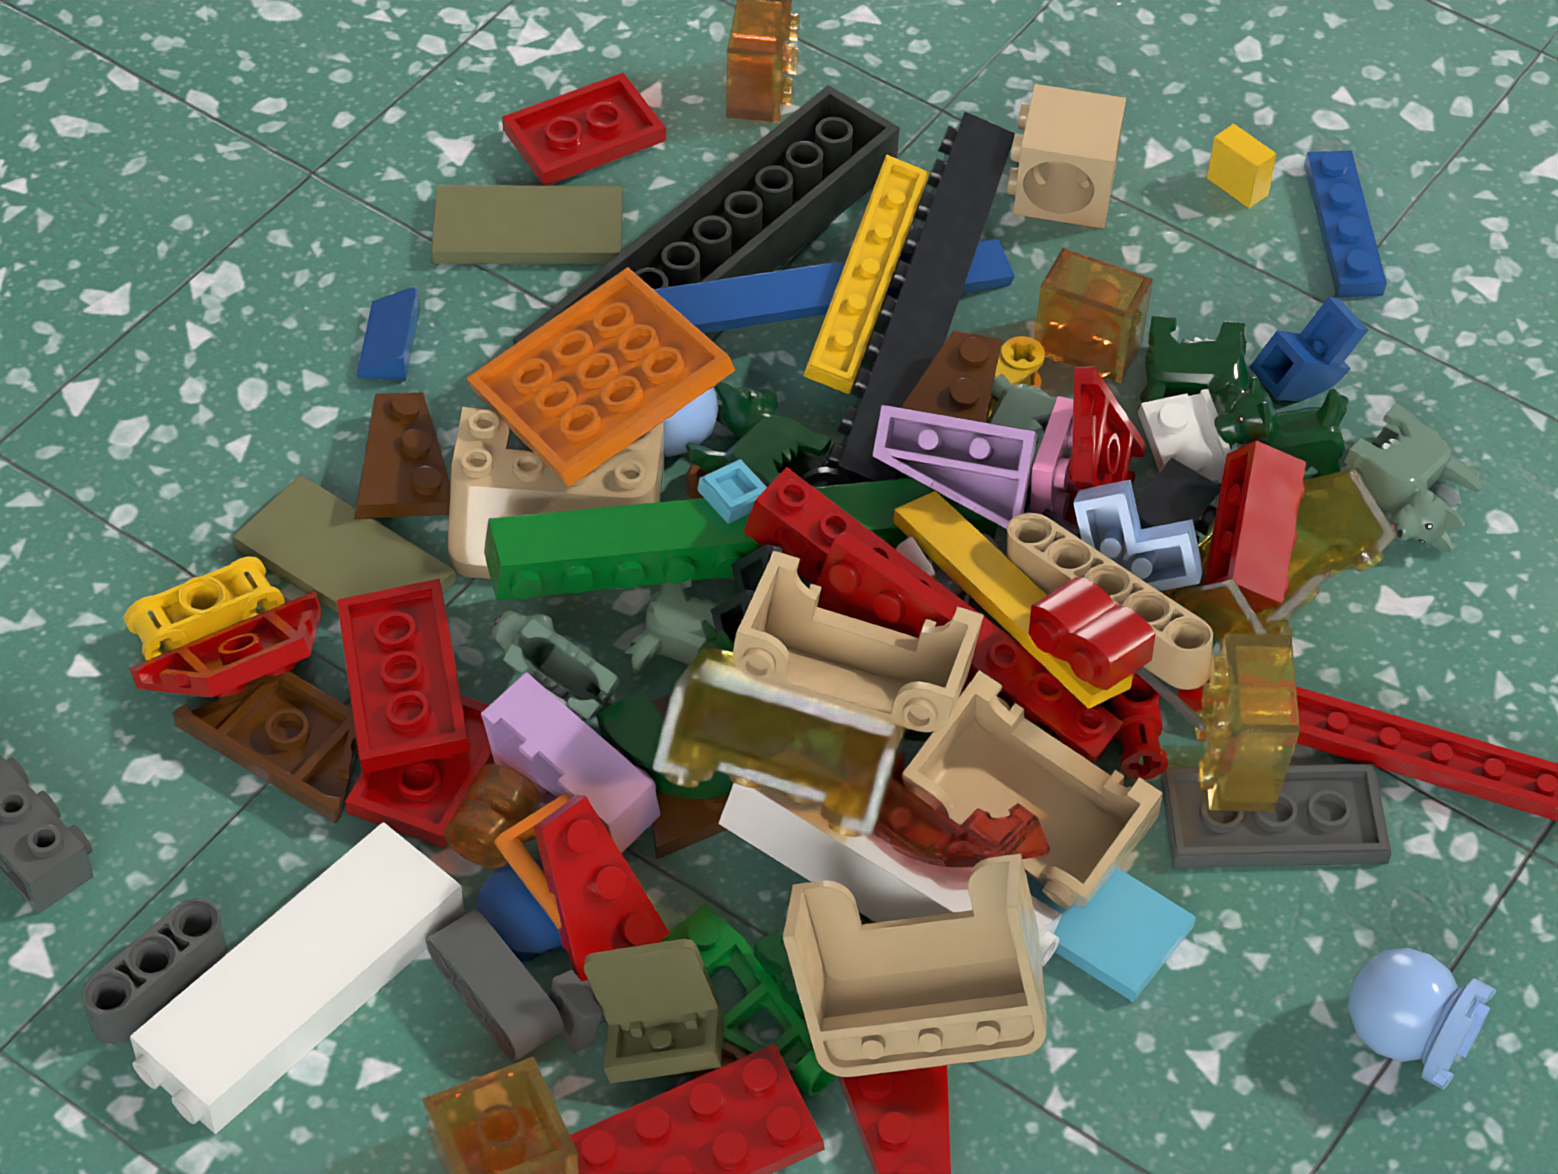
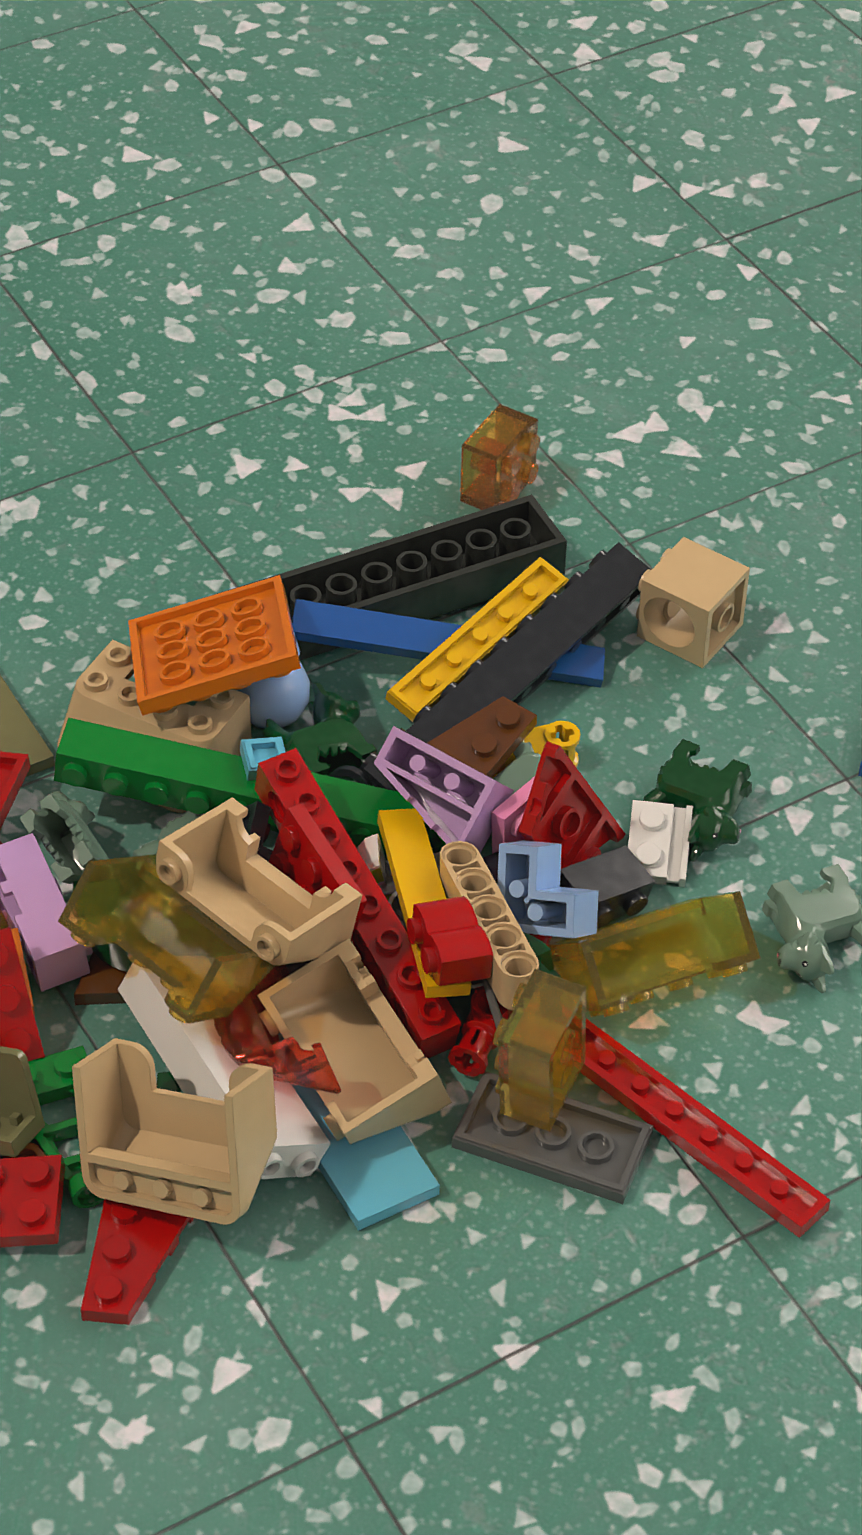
camera: 25 degrees right, 5 degrees down
reddish brown wing [354,392,451,519] -> none
blue slope [357,287,420,381] -> none
olive tile [432,185,623,264] -> none
red plate [502,73,666,186] -> none
clear orange brick [1034,248,1153,383] -> none
brick [1202,441,1306,615] -> none
yellow piece [1207,123,1277,209] -> none
dark green animal [1214,376,1349,488] -> none
blue brick [1249,297,1368,401] -> none
light blue tile [1348,948,1496,1090] -> none

